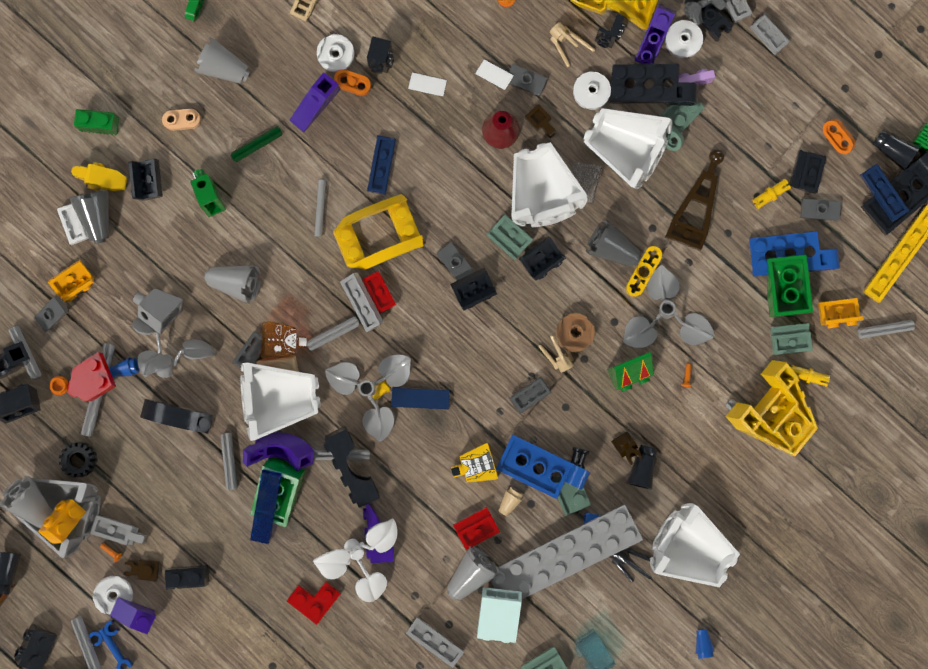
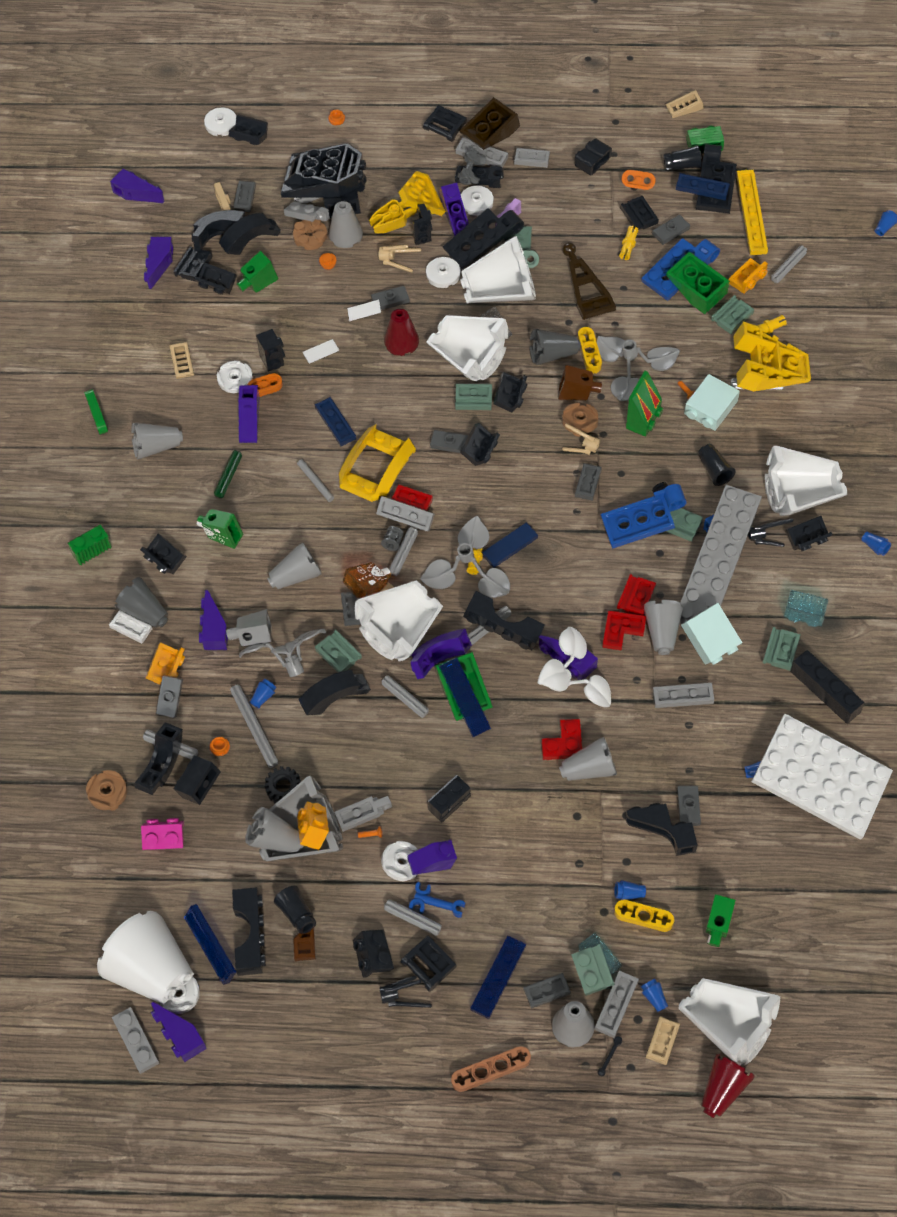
camera: 35 degrees left, 25 degrees down
plate [67,352,116,402] -> none
yellow hinge [71,162,127,192] -> none
dark brown plate [123,559,160,582] -> none
light nougat plate [162,109,201,131] -> none
torso [451,443,498,483] -> none
tan cone [498,486,524,516] -> none
dark brown plate [525,104,556,139] -> none
dark brown plate [611,432,642,465] -> none
none -> dark purple slope [199,590,228,650]
none -> sand green plate [315,630,362,672]
none -> dark grey bush [381,526,403,551]
none -> reddish brown torso [558,365,602,401]
none -> light grey cone [559,737,617,781]
none -> black brick [575,138,612,176]
none -> red plate [602,611,646,651]
none -> light aqua brick [684,374,740,431]
none -> black bracket [786,516,833,552]

